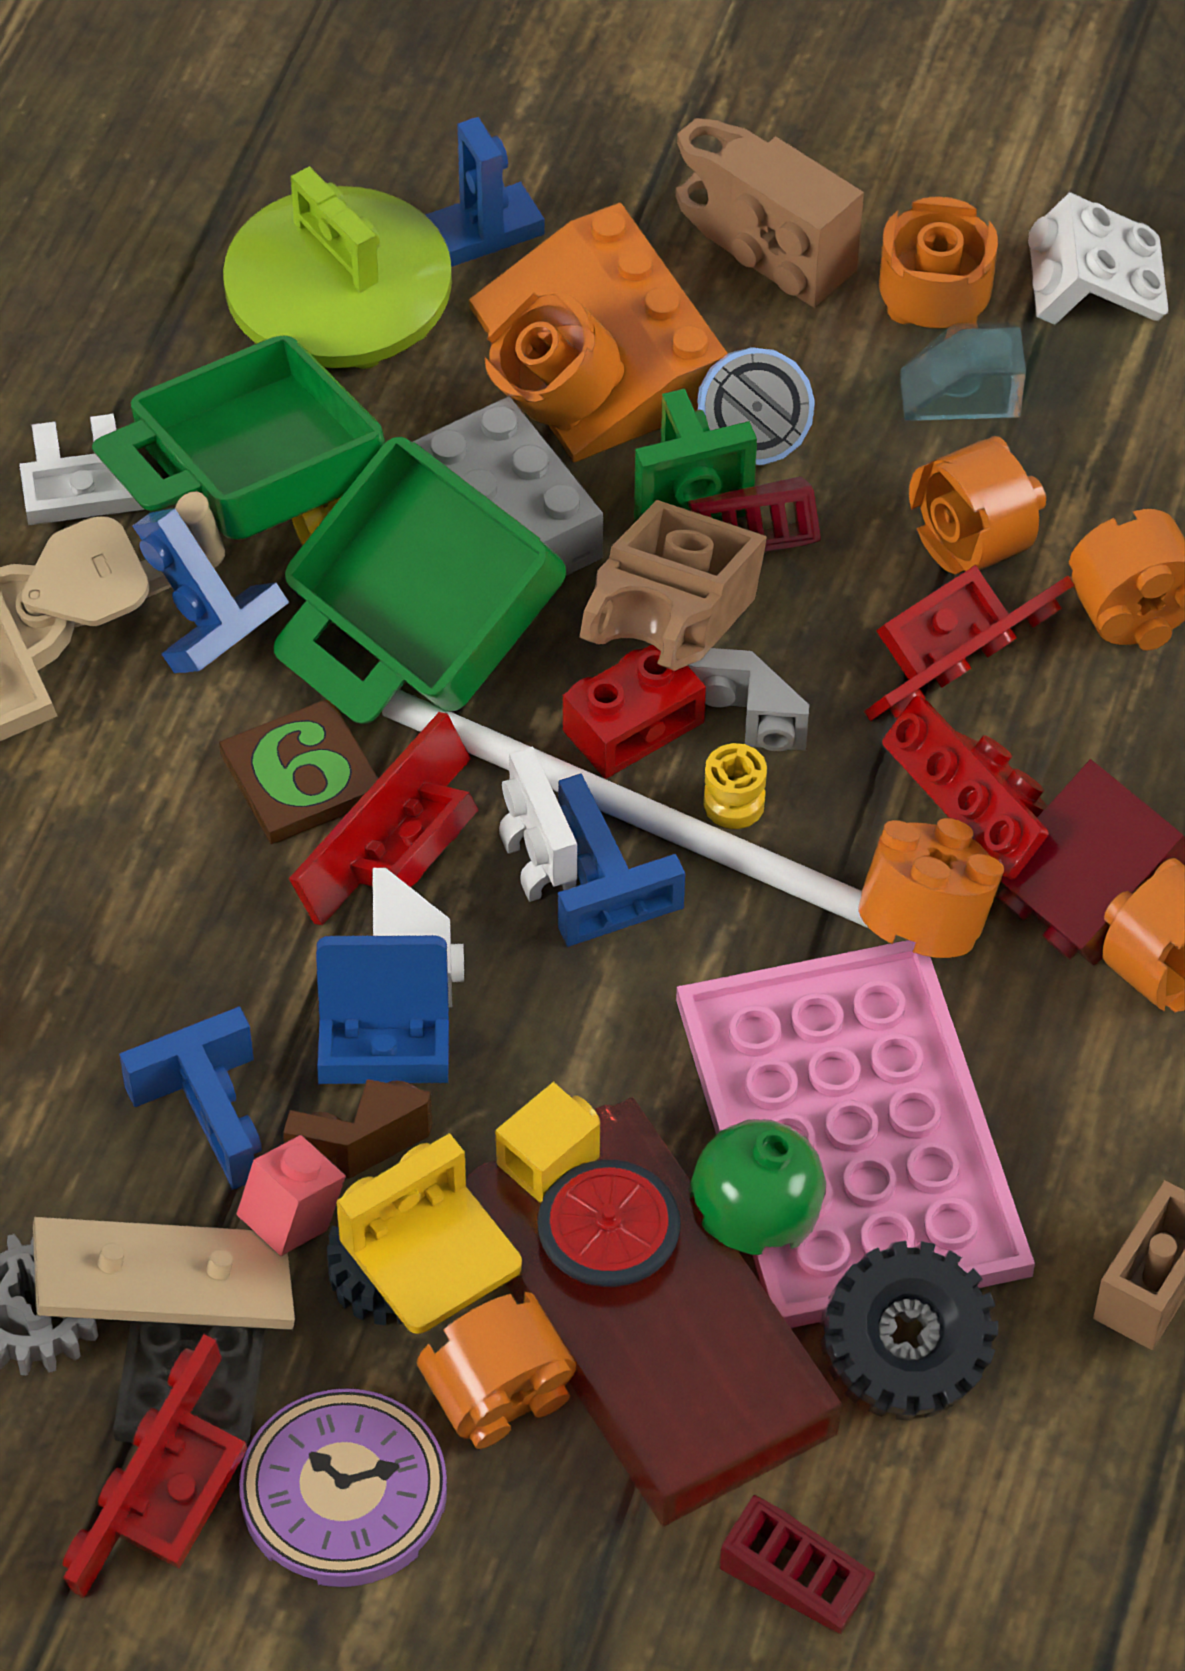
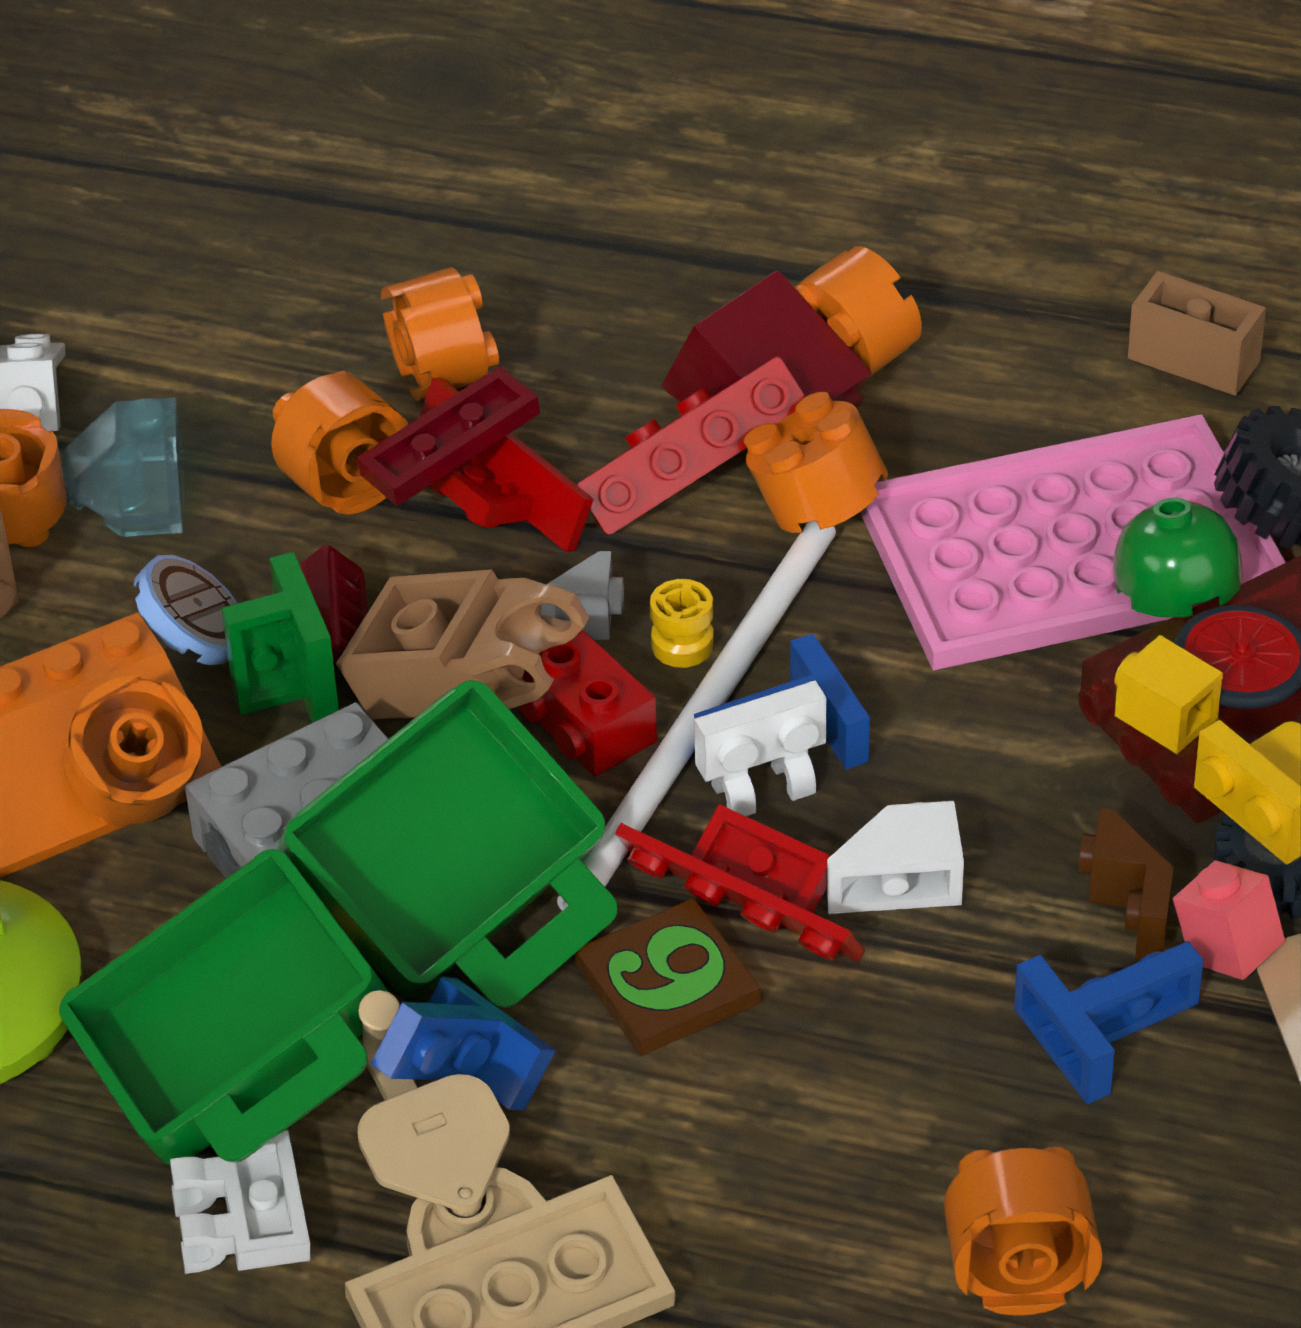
camera: 90 degrees left, 10 degrees down
blue bracket [316,935,449,1084] -> none
none -> dark red plate [357,366,540,506]

